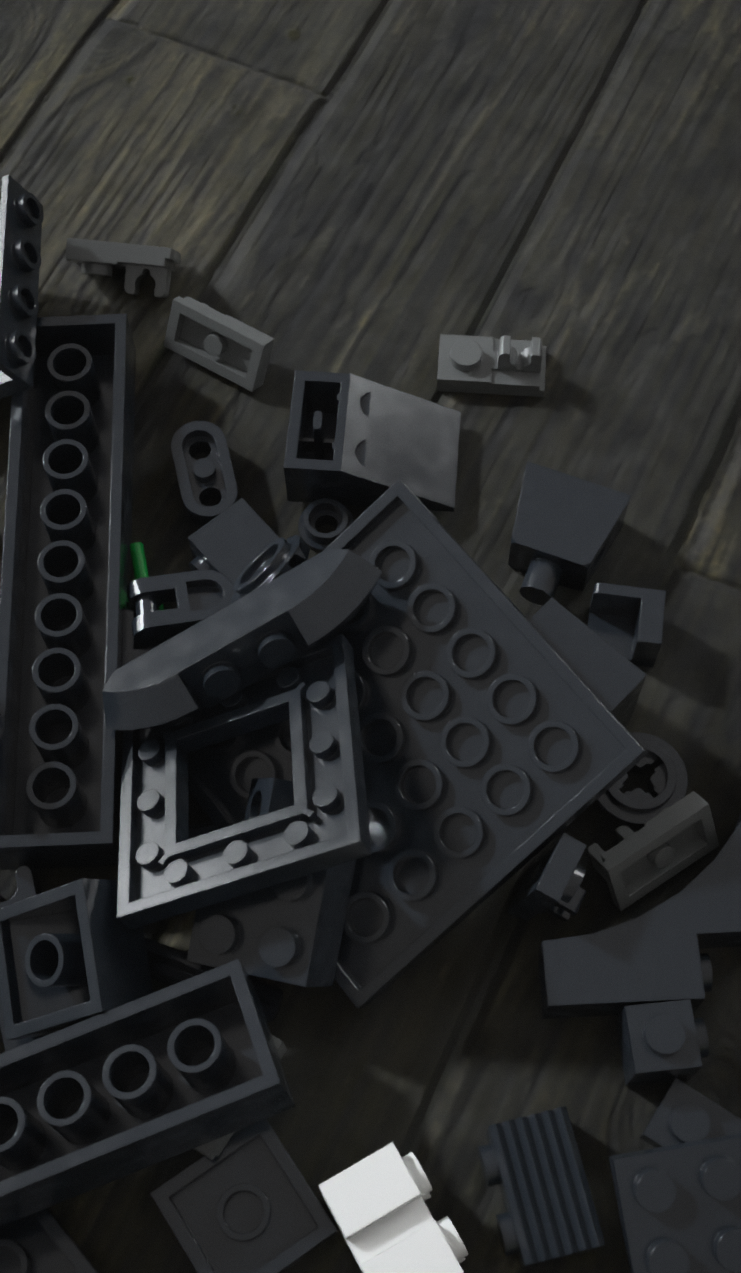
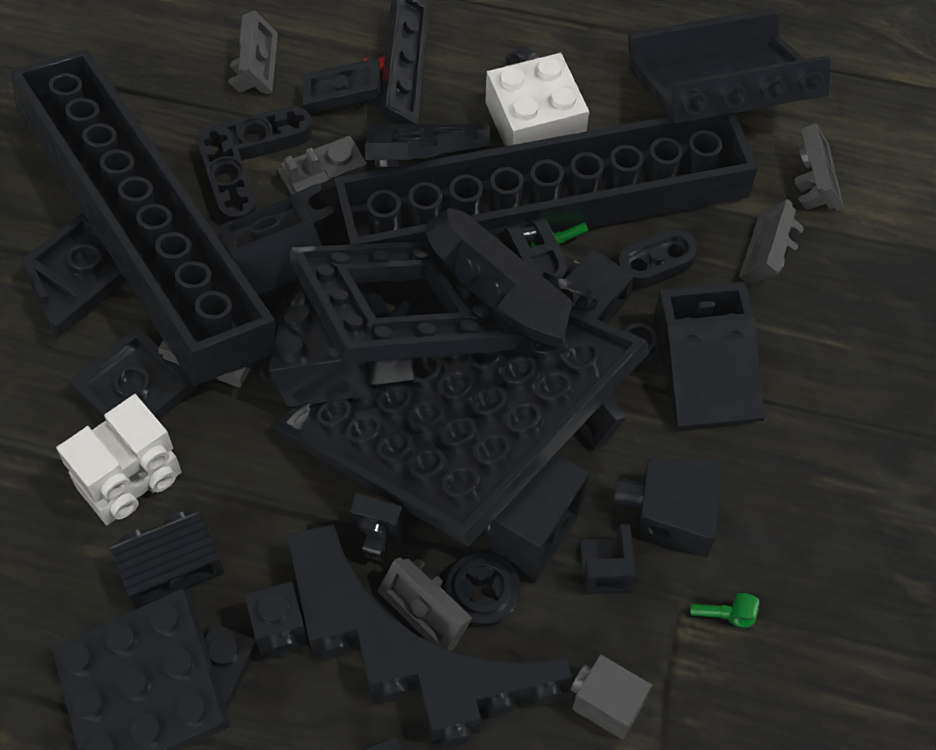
camera: 75 degrees right, 5 degrees down
dark grey plate [437,334,546,397] -> none
none -> green hand [691,593,760,629]

